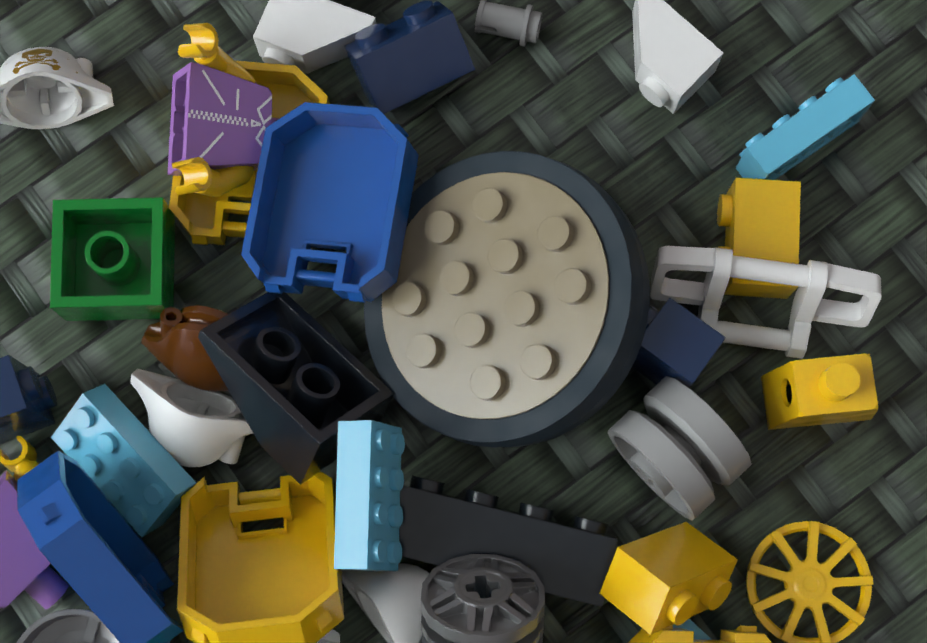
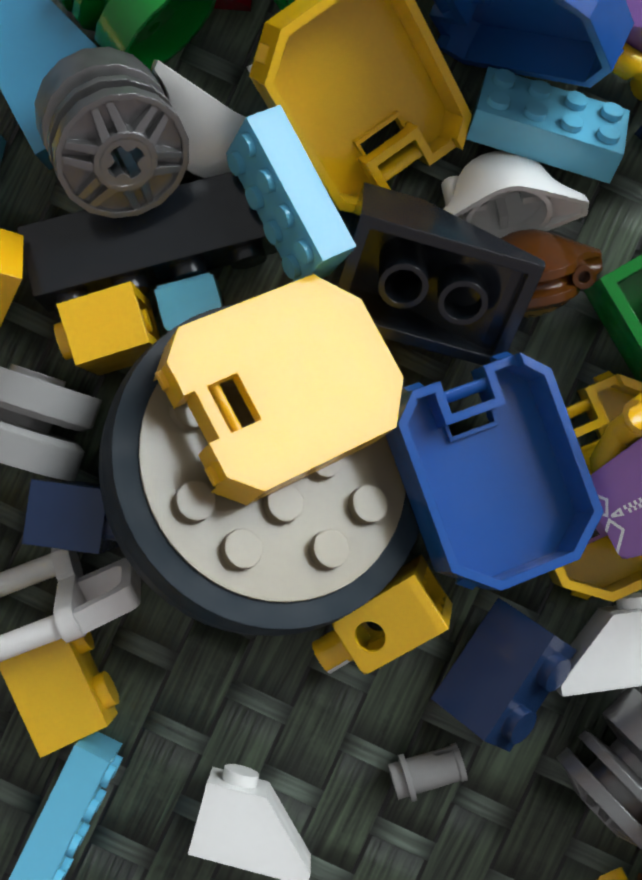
camera: 150 degrees right, 10 degrees up
none -> yellow brick [54,281,161,376]
none -> yellow piece [153,274,404,505]
none -> medium azure slope [154,272,224,331]
none -> yellow torso [312,555,453,675]

